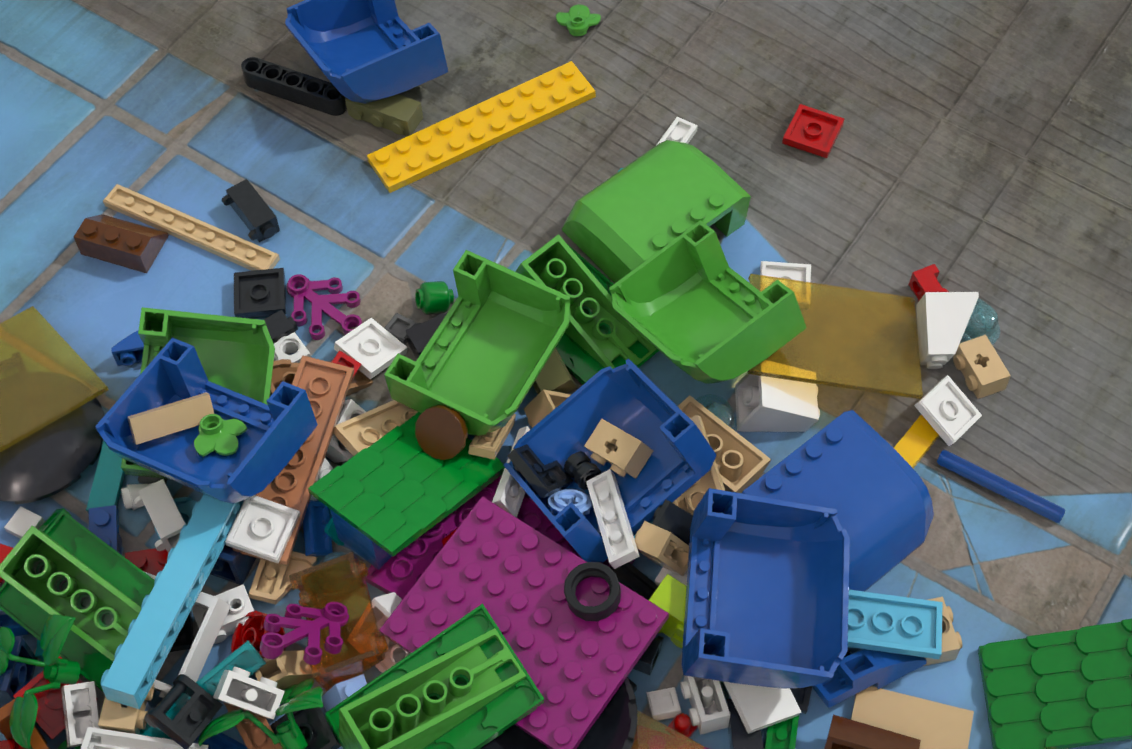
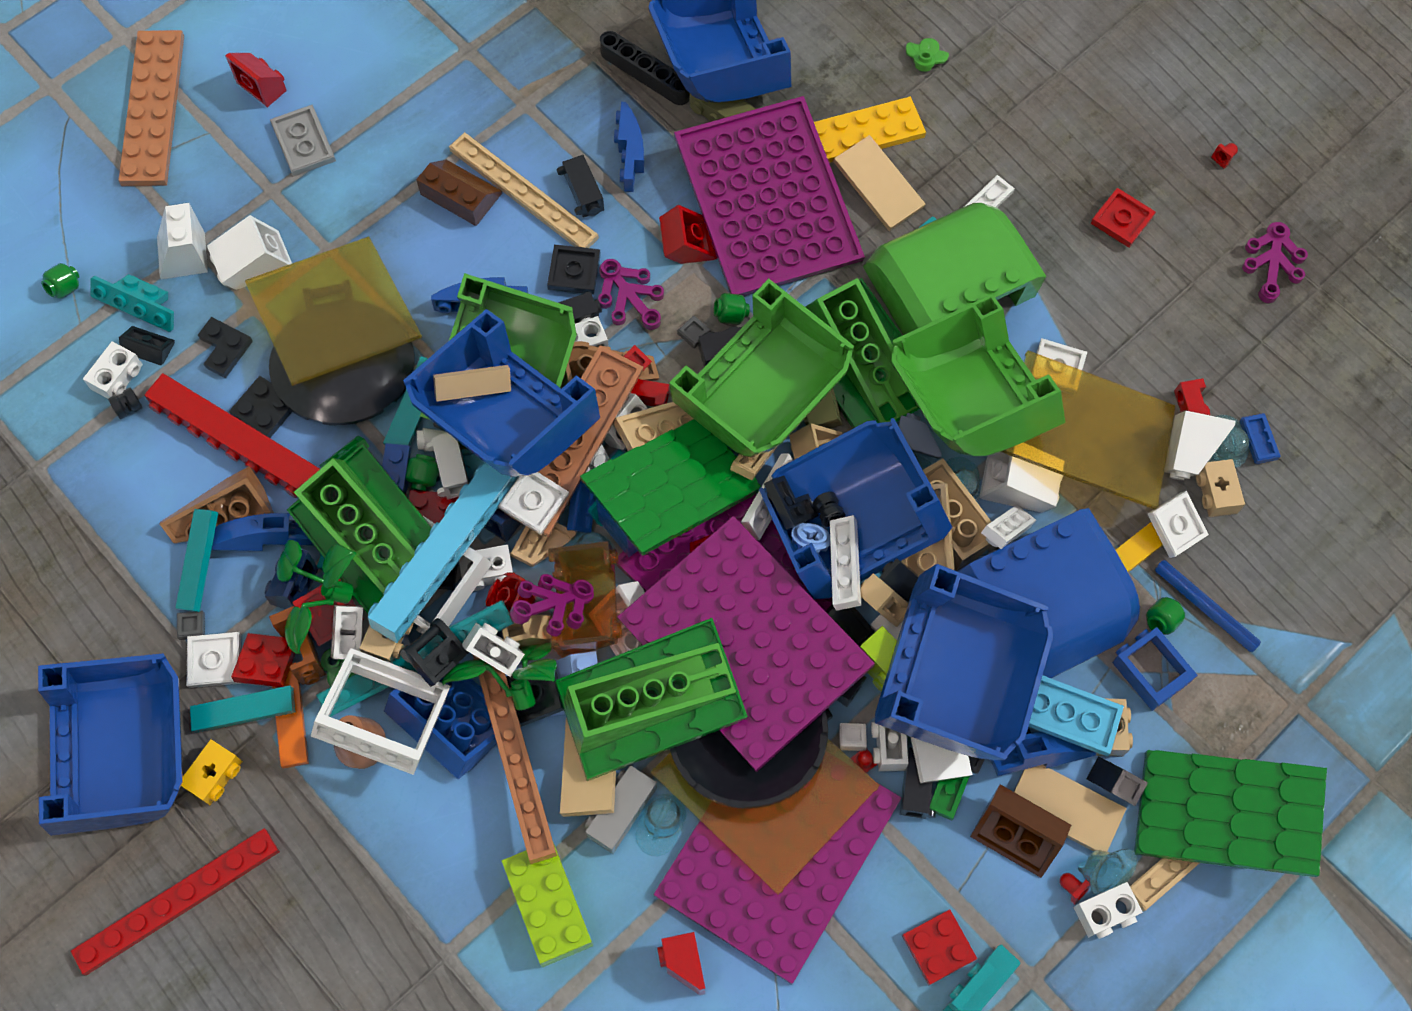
camera: 10 degrees right, 10 degrees up
white tile [4,506,45,539] -> none
bright green plate [194,414,247,457] -> none
white plate [334,318,408,379] -> none
reddish brown tile [415,405,468,460] -> none
black tyre [564,562,621,621] -> none
tan brick [584,419,653,479] -> none
none -> green head [405,454,439,491]
none -> blue slope [614,102,644,192]
none -> red leg [631,379,670,407]
none -> red slope [659,205,717,264]
none -> magenta plate [674,96,865,296]
none -> tan tile [833,135,926,231]
none -> sand blue slope [898,413,942,459]
none -> white plate [981,505,1036,549]
none -> black slope [1086,756,1148,806]
none -> blue window [1112,627,1198,711]
none -> green head [1146,597,1185,635]
none -> red piece [1211,143,1238,169]
none -> blue plate [1239,413,1281,464]
none -> magenta plant [1242,222,1308,303]

